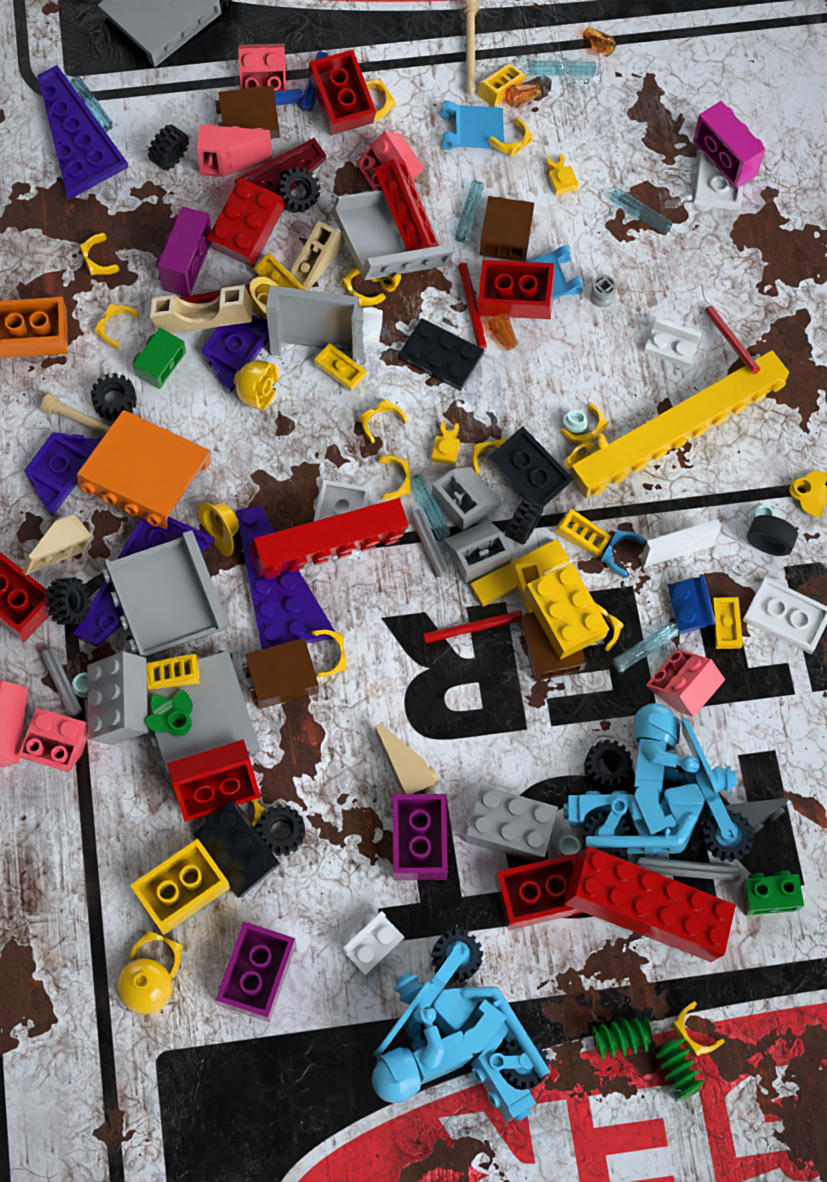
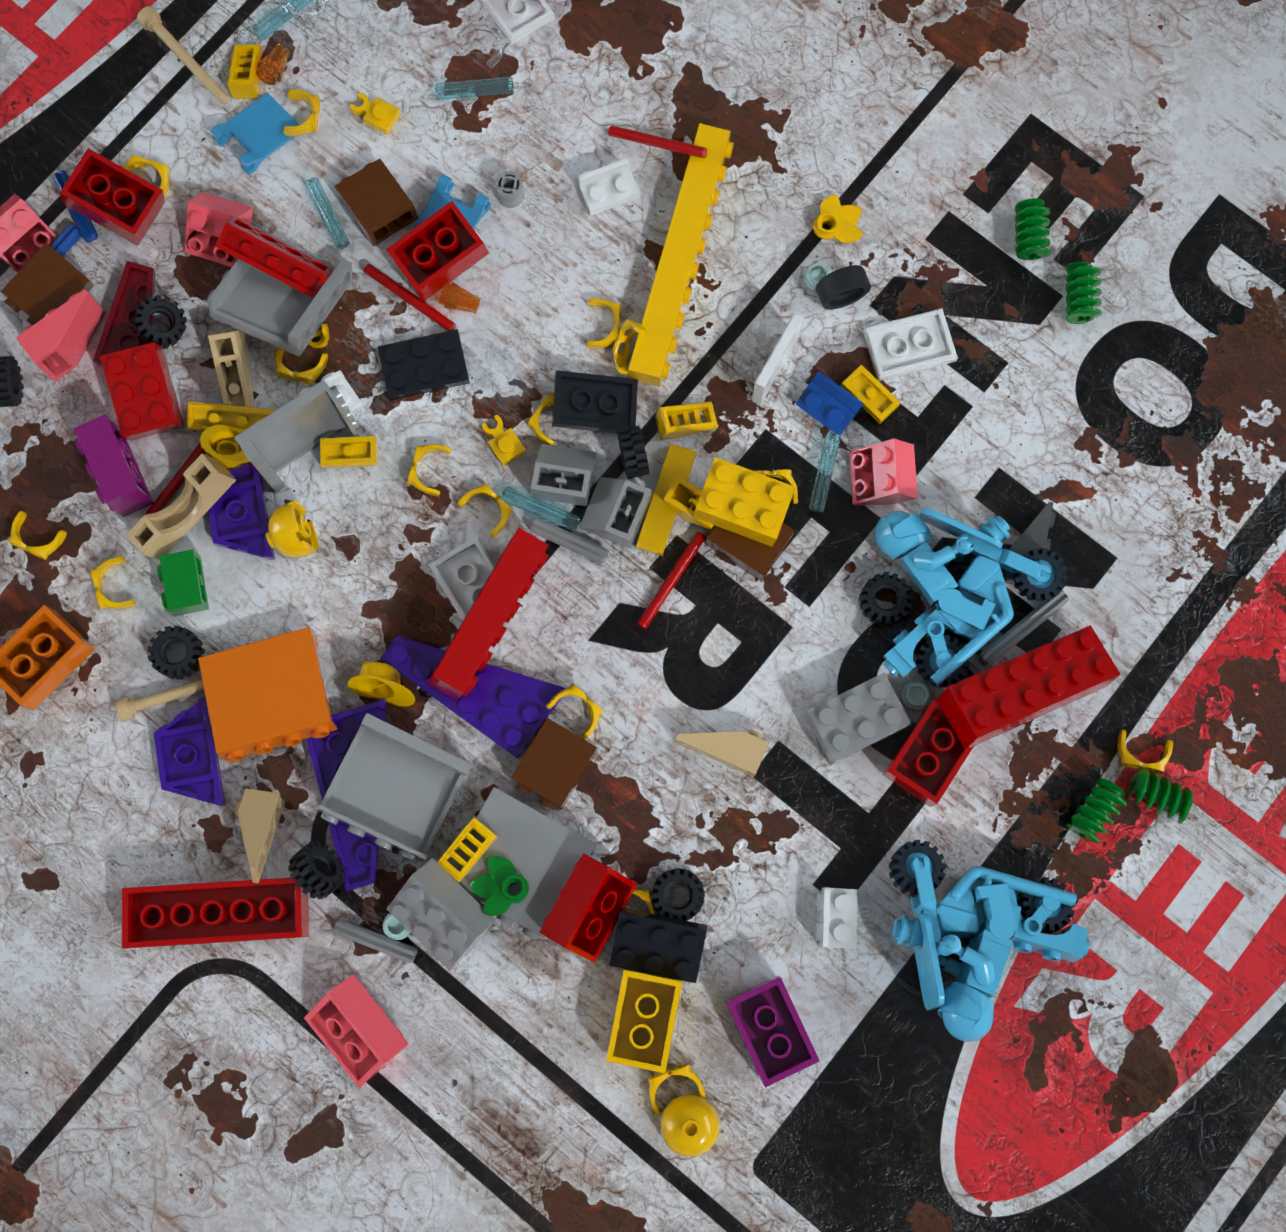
camera: 40 degrees left, 10 degrees up
coral slope [18,708,88,772] -> none
magenta brick [392,794,448,880] -> none
light aqua plate [563,410,587,433] -> none
dark azure cap [601,529,646,578] -> none
green brick [741,871,804,916] -> none

